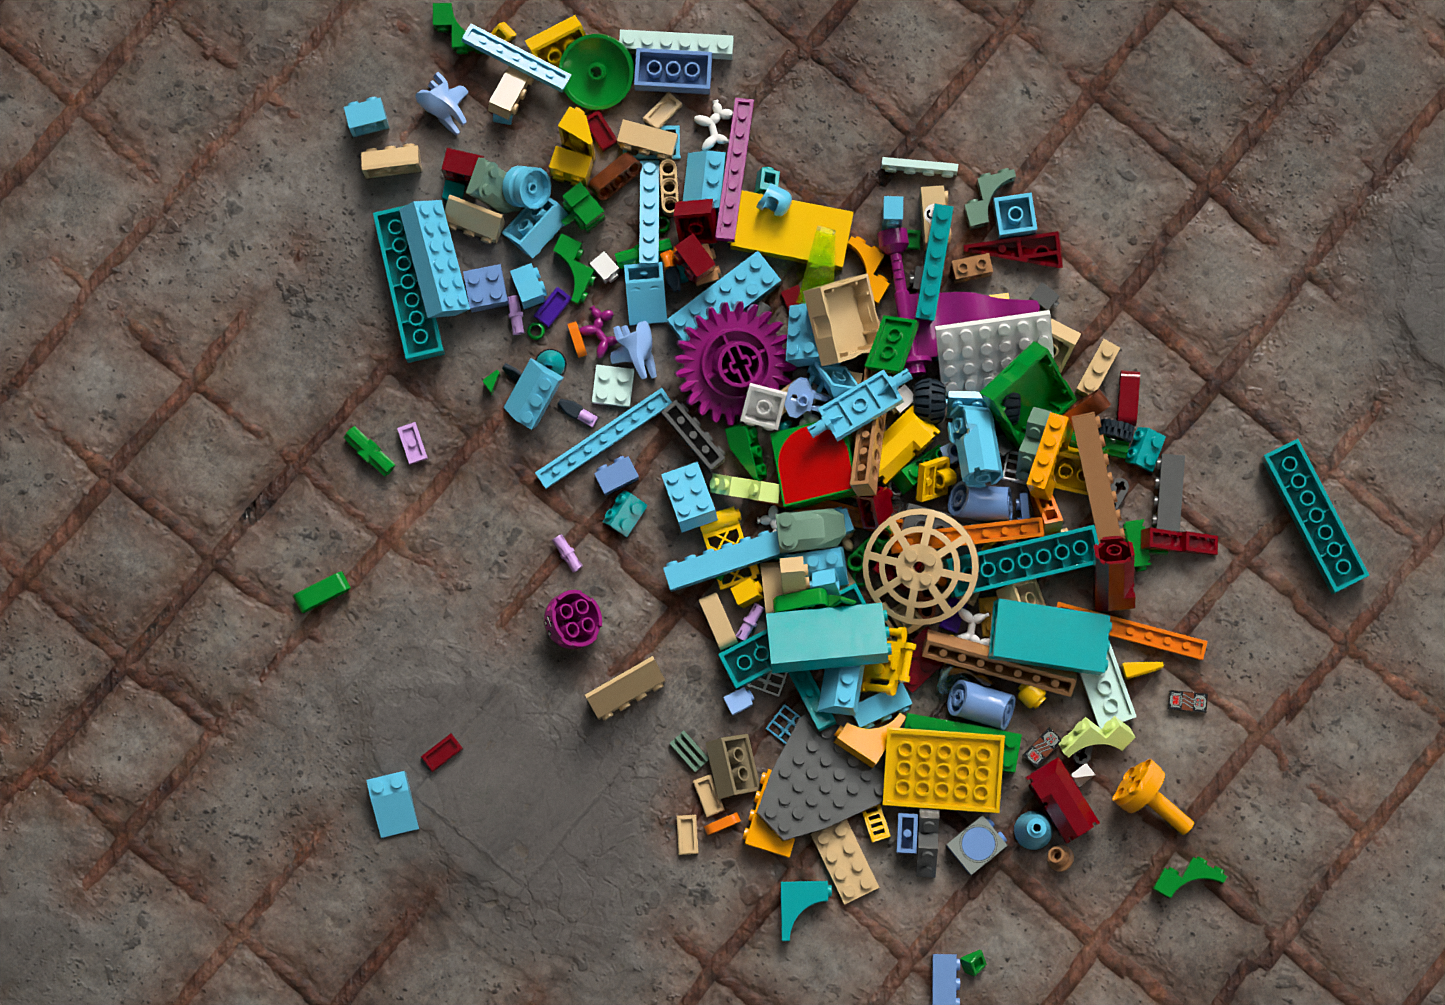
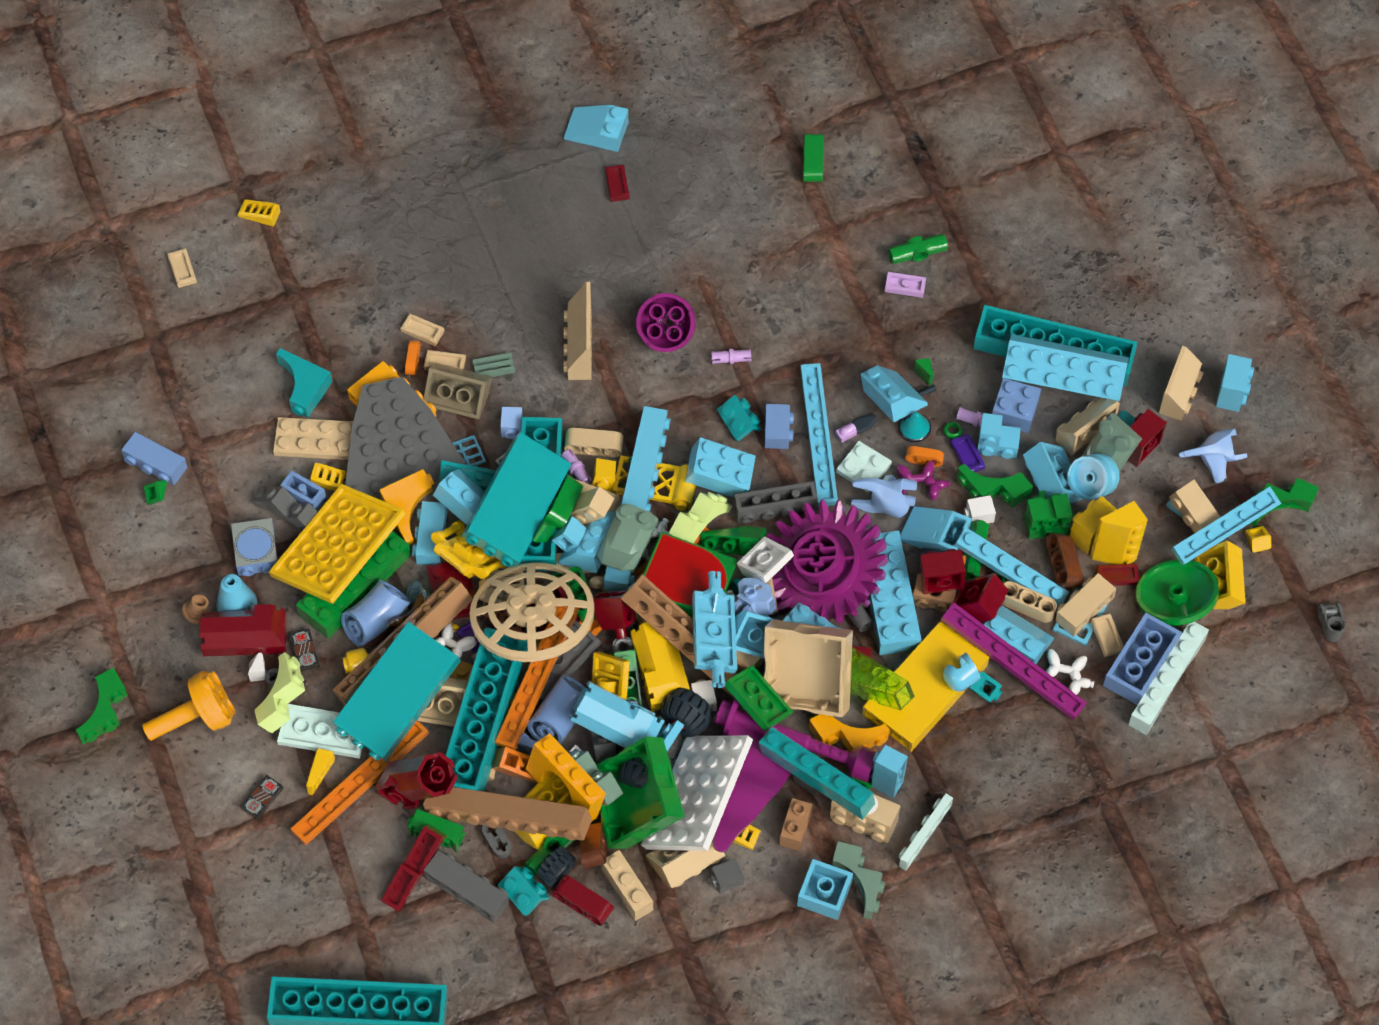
camera: 115 degrees right, 20 degrees down
dark red wedge [964,231,1063,268] -> none

